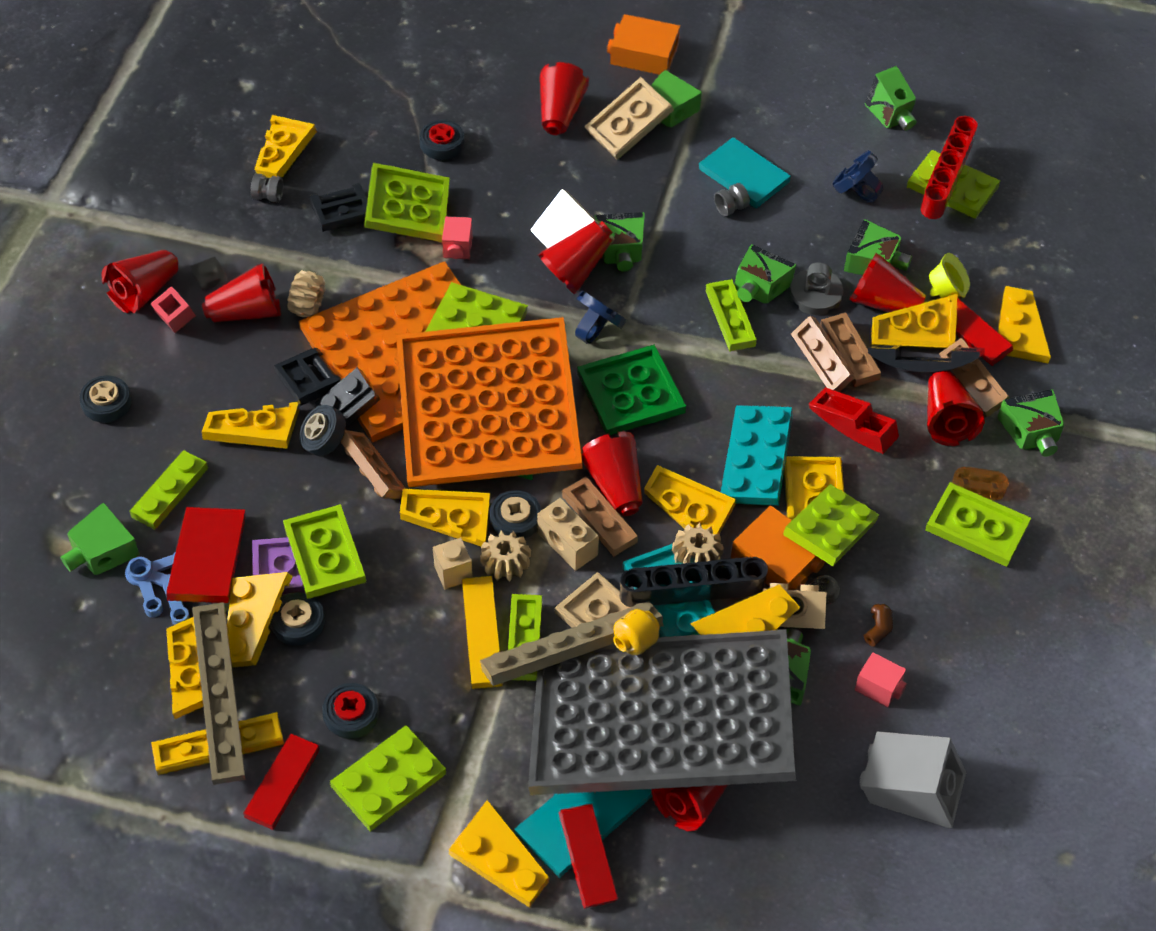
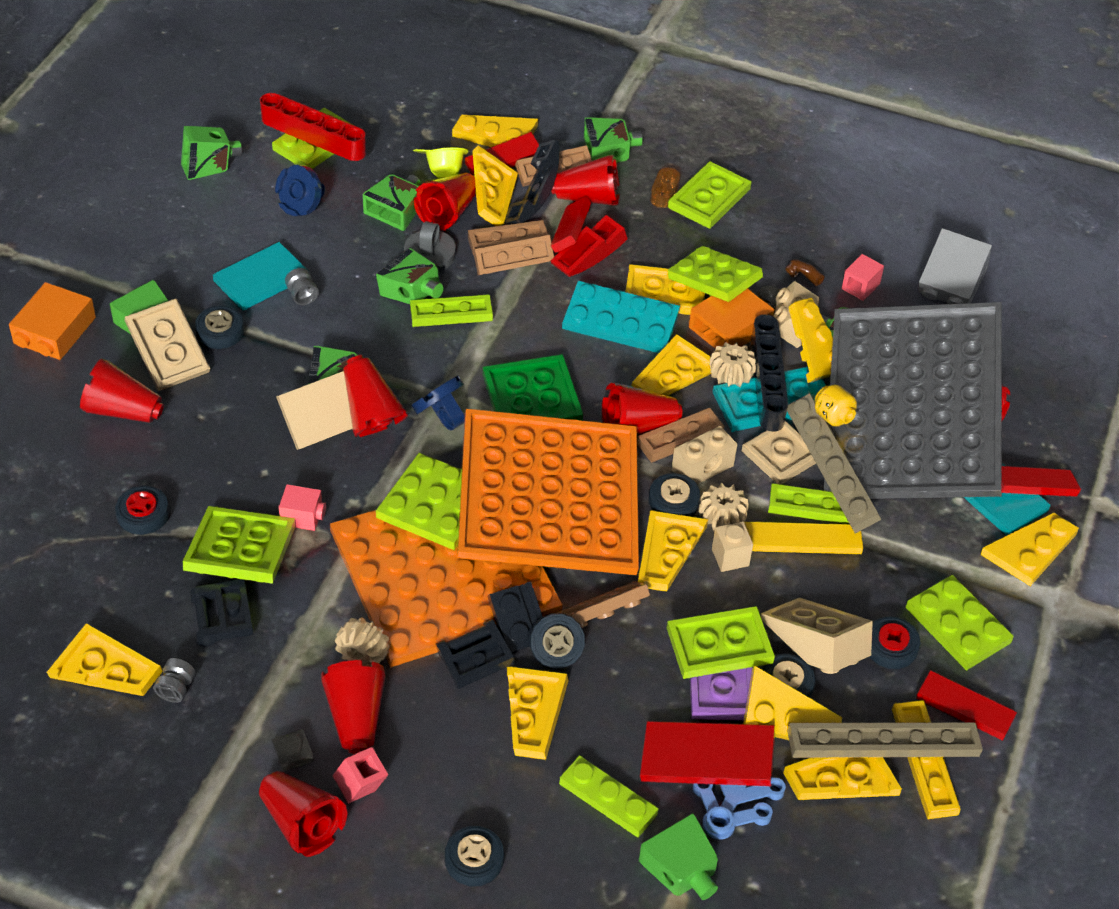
camera: 85 degrees left, 5 degrees down
none -> black wheel [195,306,244,349]
none -> red tile [550,196,591,253]
none -> tan slope [761,598,872,674]

